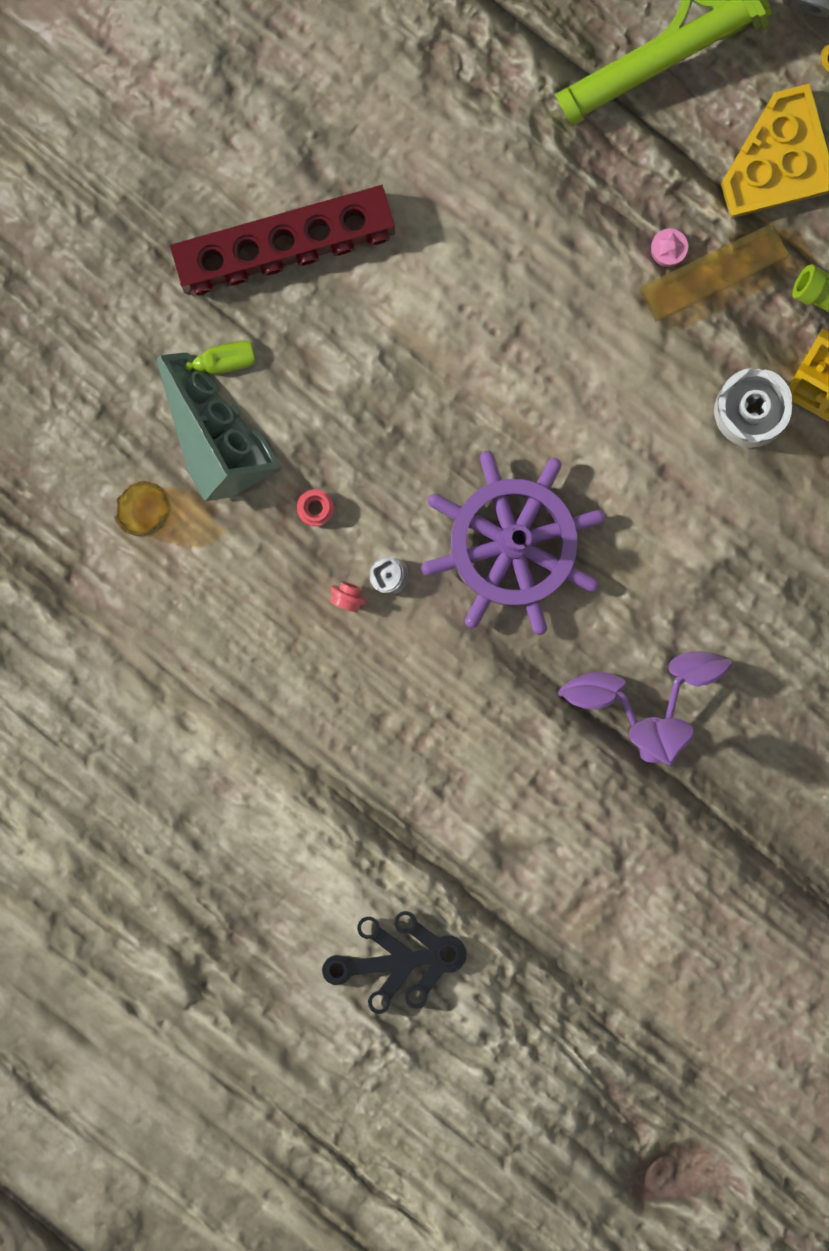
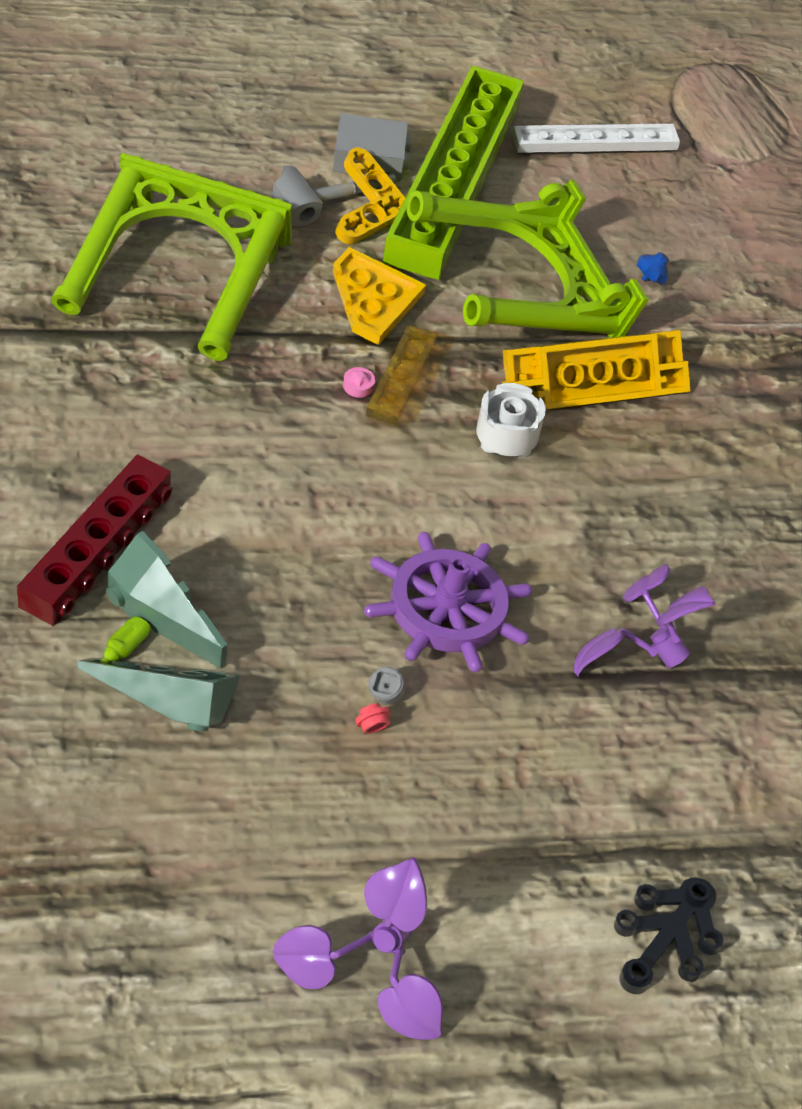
camera: 55 degrees left, 35 degrees down
clear yellow hair [114,481,172,538] -> none
coral plate [297,489,334,527] -> none
none -> sand green wedge [106,531,228,669]
none -> medium lavender plant [273,857,443,1040]

